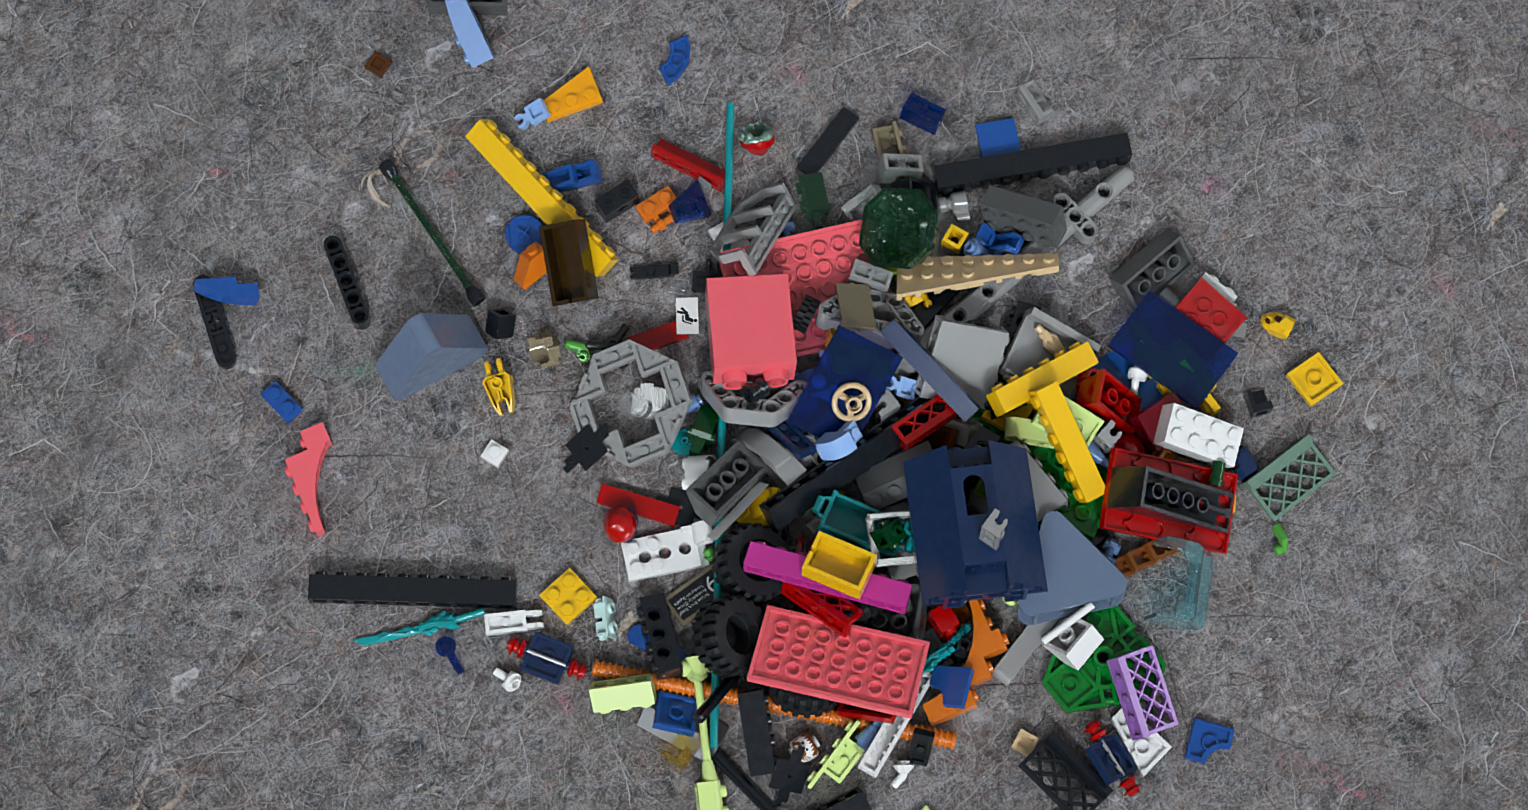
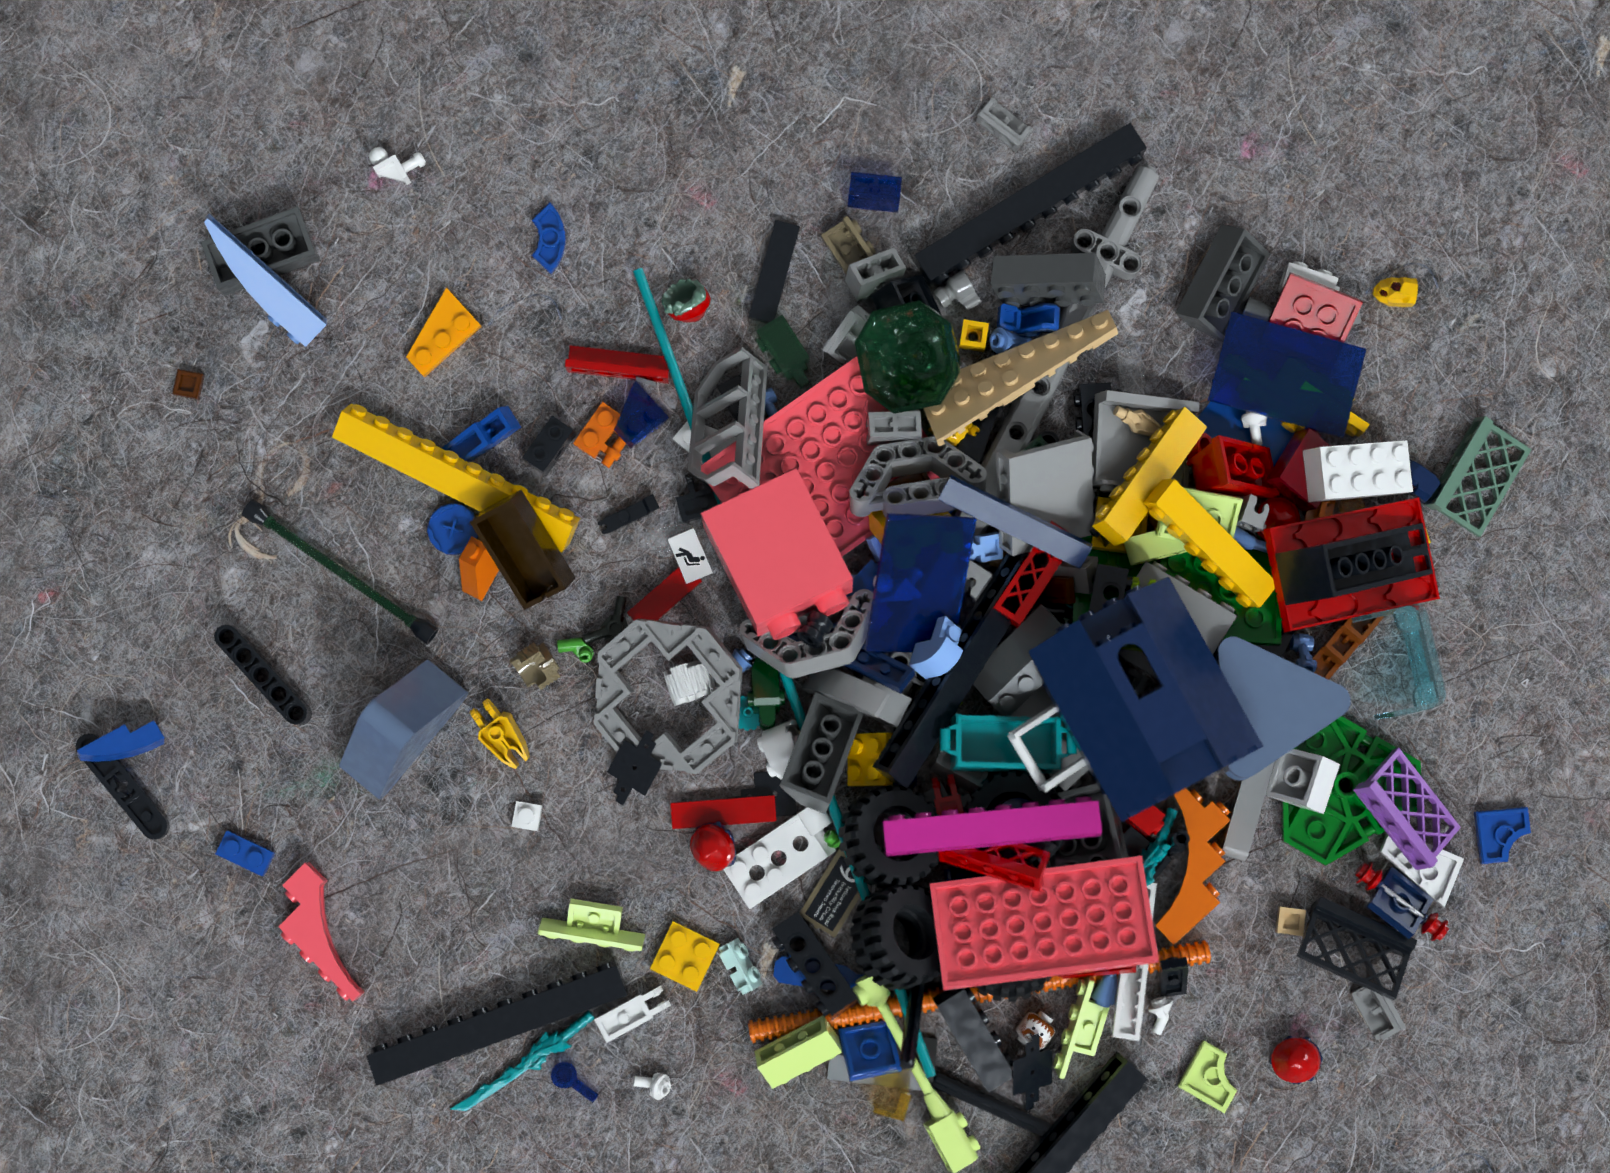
camera: 20 degrees left, 10 degrees up
black panel [485,308,516,340] -> none
dark blue plate [506,631,588,686] -> none
light blue plate [514,98,551,130] -> none
clear tile [618,391,652,419] -> none
white sticker [707,481,769,540] -> none
black tyre [793,294,821,334] -> none
yellow piece [802,531,877,600] -> none
tan piece [831,382,872,422] -> none
dark tan piece [835,282,876,332] -> none
dark green brick [870,518,907,551] -> none
blue tile [929,666,974,709] -> none
blue tile [975,118,1021,158] -> none
light grey hinge [979,508,1008,550] -> none
white bar [1041,603,1095,645] -> none
dark green pin [1208,461,1226,488] -> none
black panel [1243,390,1273,418] -> none
bright green arm [1272,524,1288,555] -> none
yellow plate [1286,352,1343,407] -> none
none -> yellowish green bracket [538,899,645,951]

